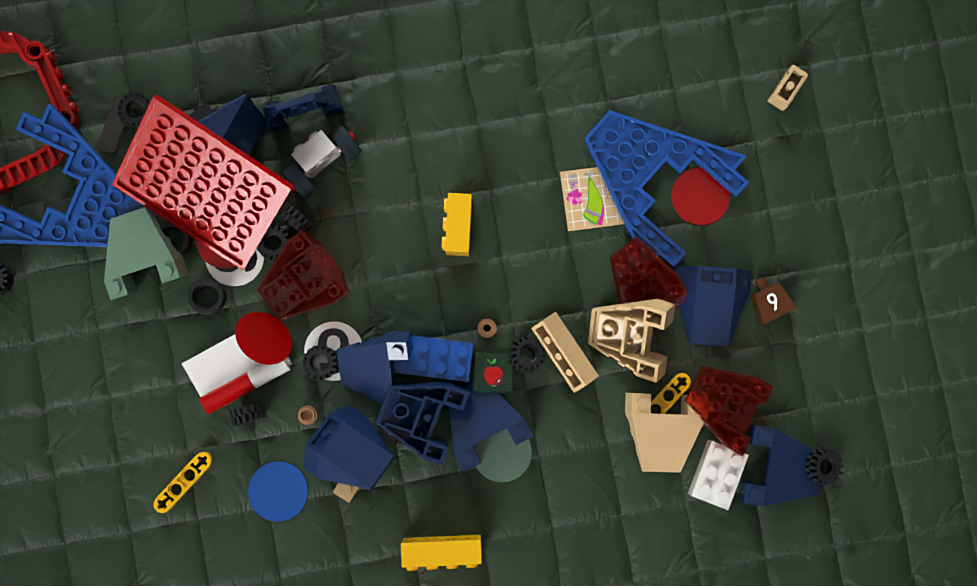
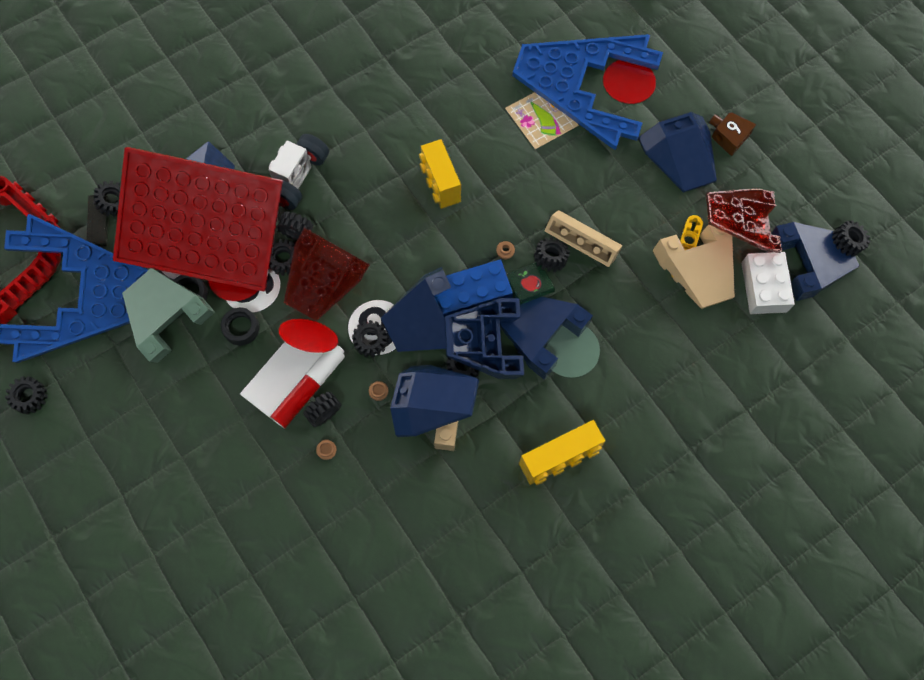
camera: 25 degrees left, 15 degrees down
yellow beam [153,452,213,513] -> none
blue sticker [248,461,308,522] -> none
dark blue wedge [262,85,344,133] -> none
tan wedge [588,299,675,383] -> none
clear red wedge [610,237,689,309] -> none
none -> medium nougat plate [316,440,337,460]

